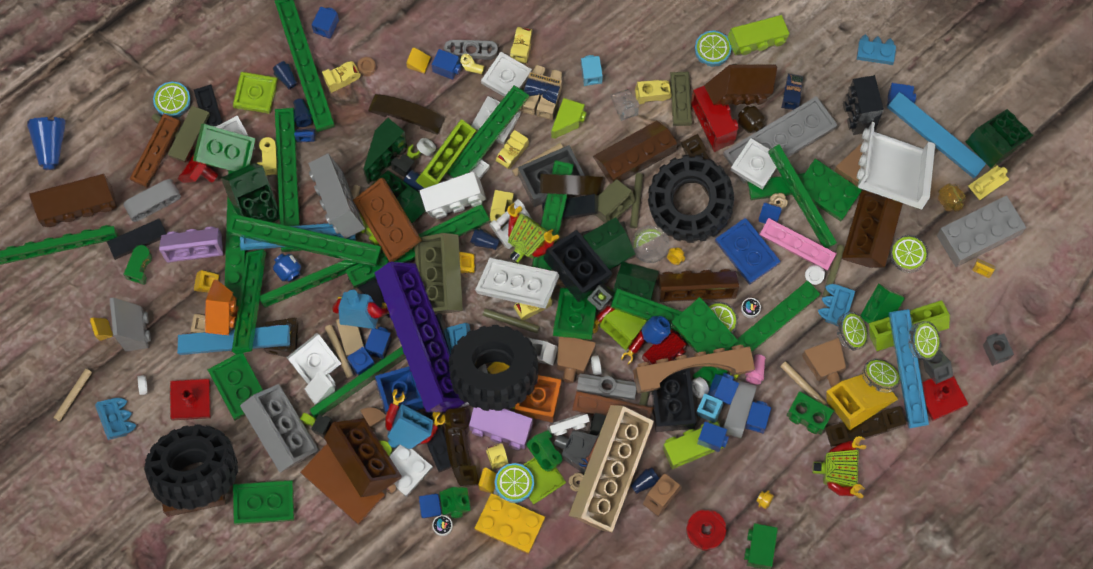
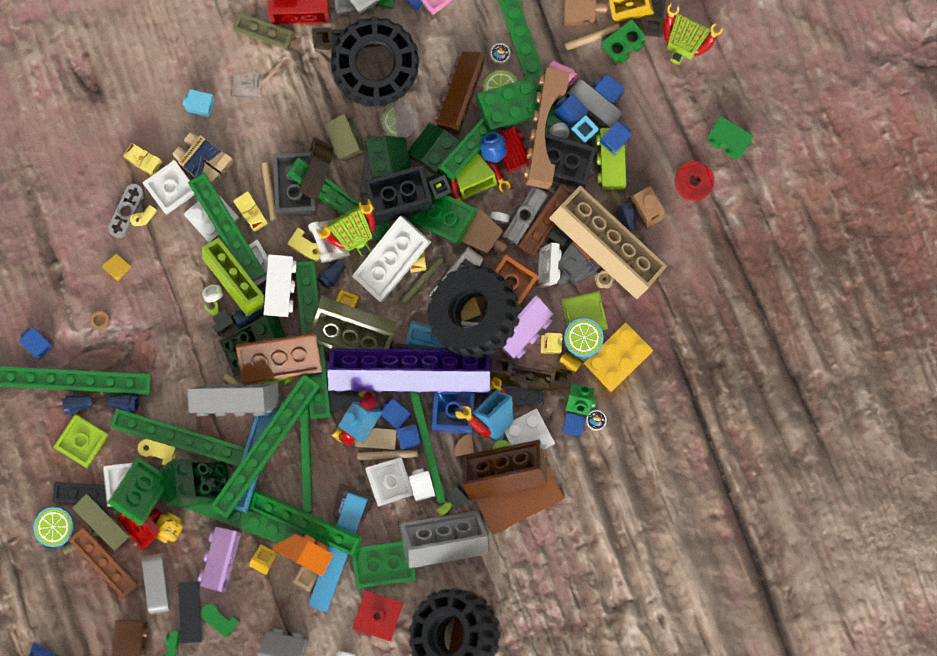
camera: 70 degrees left, 10 degrees up
green plate [233,480,294,525] -> none
blue head [273,254,301,283] -> none
blue slope [294,128,315,143] -> none
light yellow leg [322,61,361,93] -> none
dark green slope [363,118,407,184] -> none
dark brown slope [368,94,444,135] -> none
blue brick [431,49,462,80] -> none
green leg [526,430,562,472] -> none
black tile [542,194,598,220] -> none
lime slope [551,98,587,139] -> none
reddish brown slope [593,120,677,184] -> none
olive bar [630,173,643,229] -> none
light yellow leg [634,80,672,105] -> none
yellow plate [667,248,685,265] -> none
blue plate [715,218,781,285] -> none
yellow plate [756,490,774,509] -> none
none -> yellow head [155,512,183,544]

